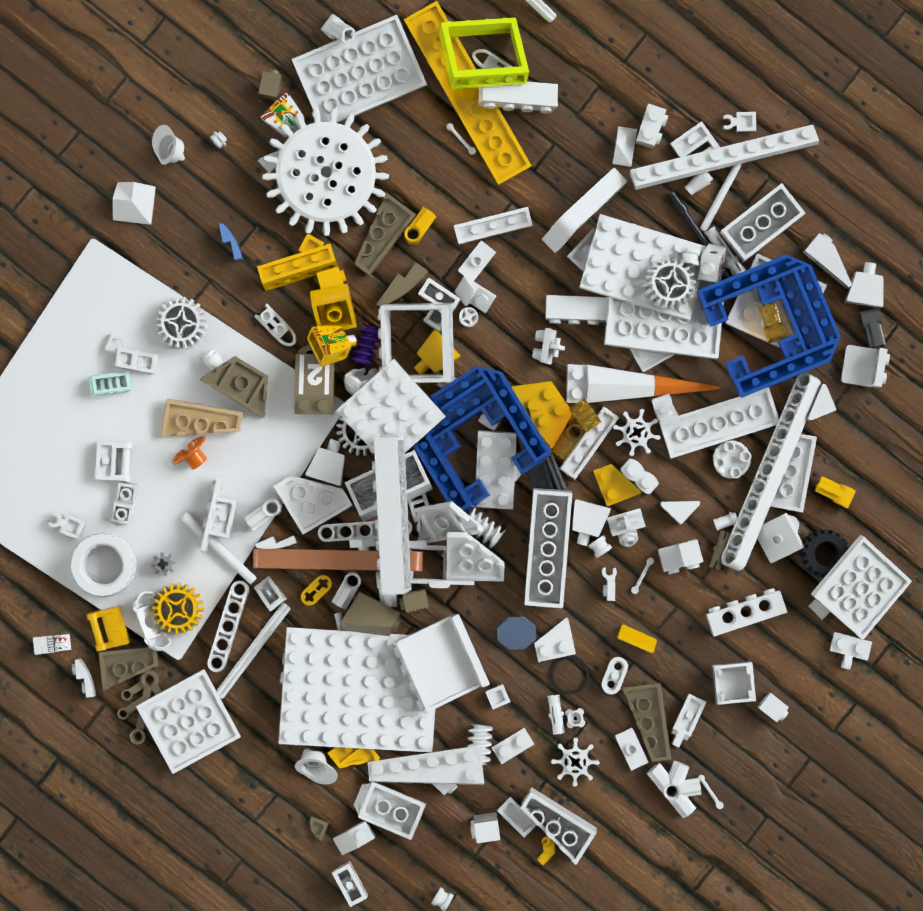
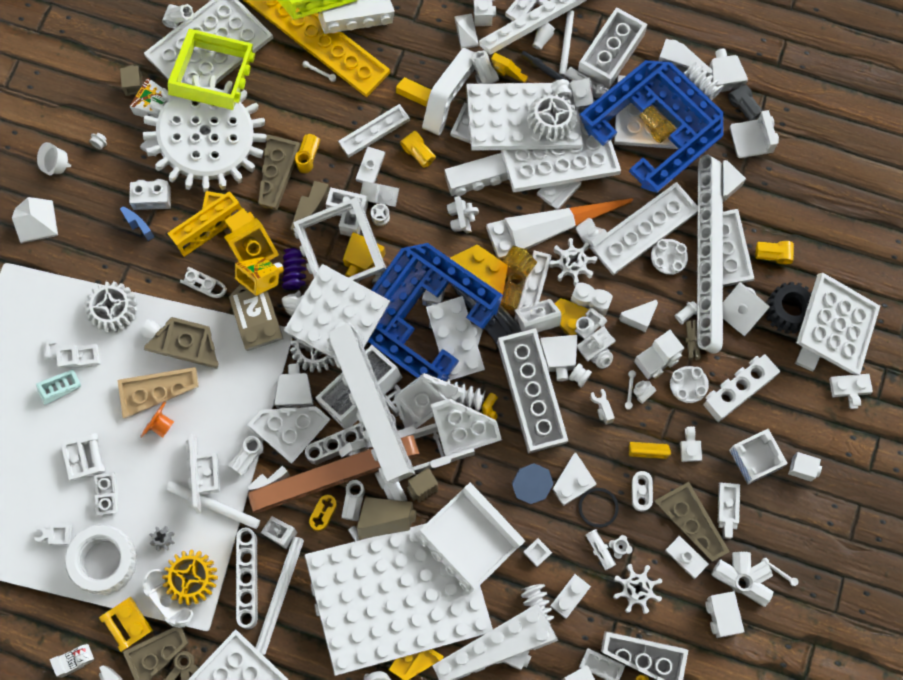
camera: 25 degrees left, 15 degrees down
none -> white brick [129,179,171,210]
none -> neon yellow window [168,29,255,110]
none -> yellow slope [396,77,431,107]
none -> yellow piece [400,131,436,168]
none -> white piece [471,50,499,84]
none -> yellow arm [481,393,498,420]
none -> yellow wing [491,52,528,83]
none -> white slope [514,299,562,333]
none -> white plate [575,307,607,340]
none -> white plate [634,381,656,404]
none -> white dish [670,366,709,403]
none -> white plate [680,427,702,462]
none -> white piece [684,62,723,100]
none -> white brick [705,591,744,638]

